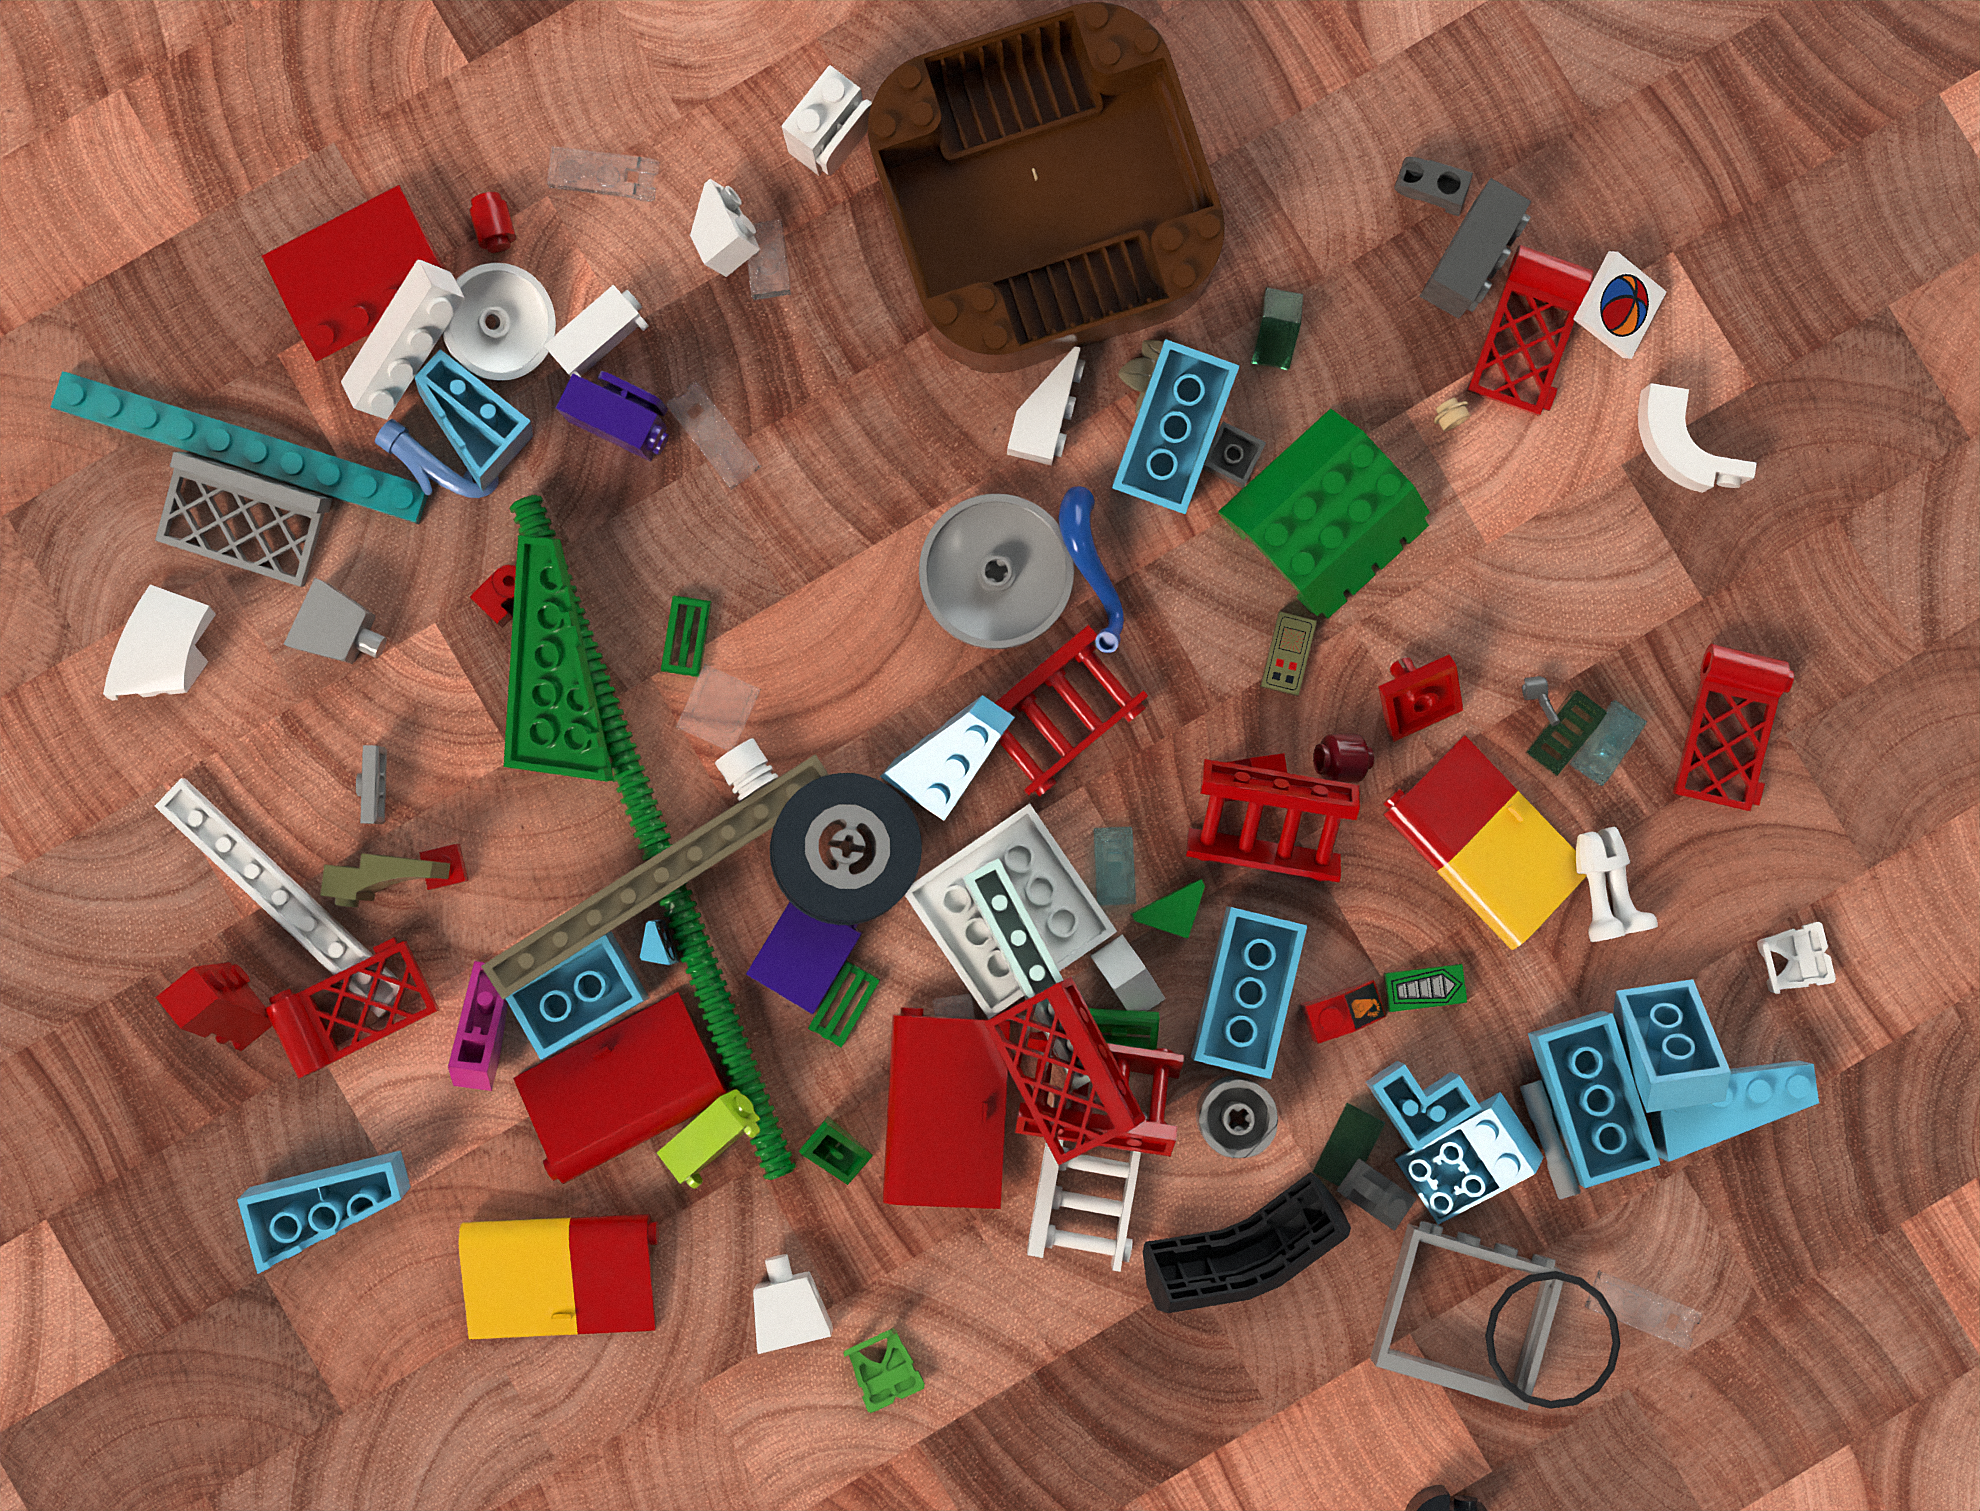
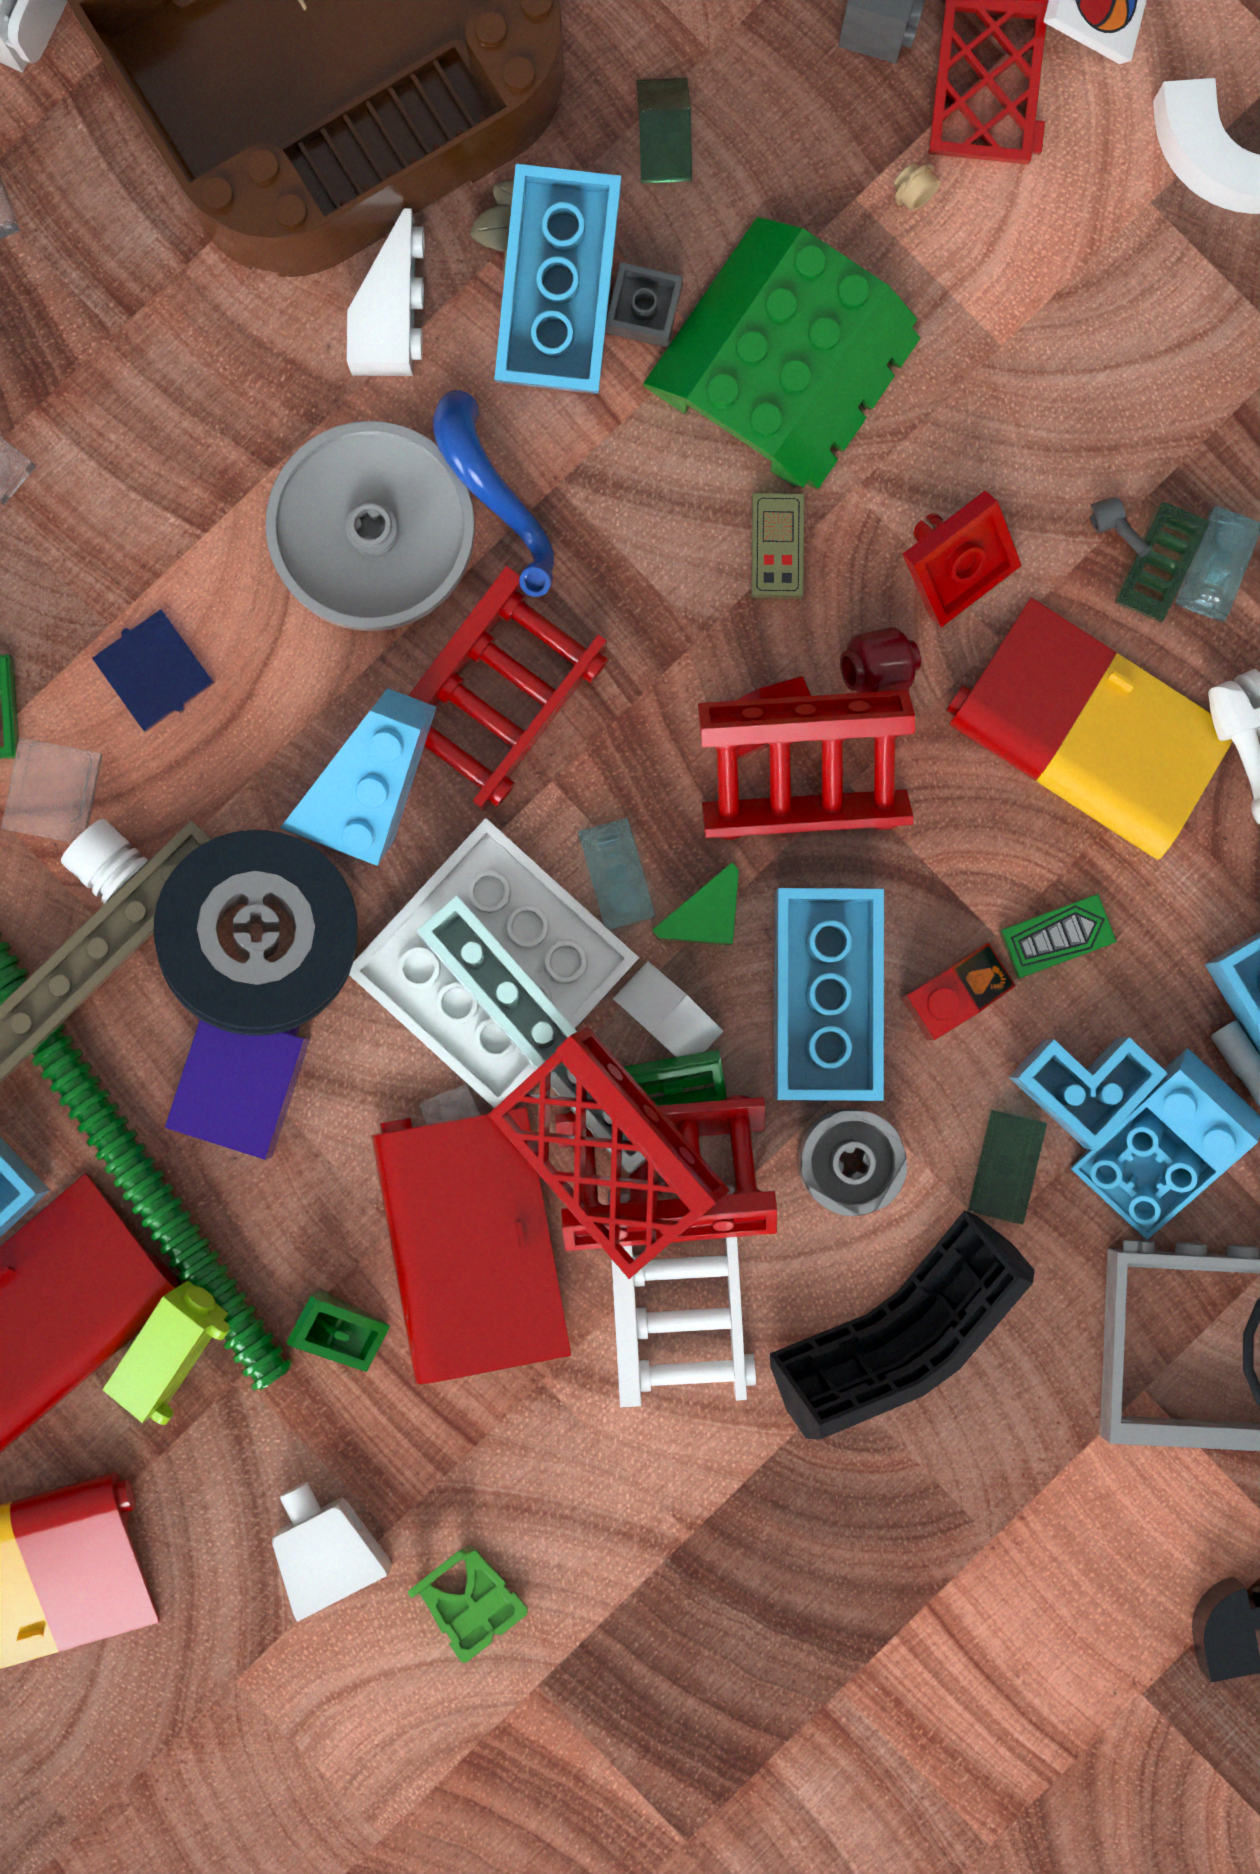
camera: 15 degrees left, 0 degrees up
medium azure slope [640,919,679,965] -> none
green tile [808,961,880,1048] -> none
dark grey plate [1336,1159,1416,1231] -> none
none -> clear blue piece [92,609,214,732]

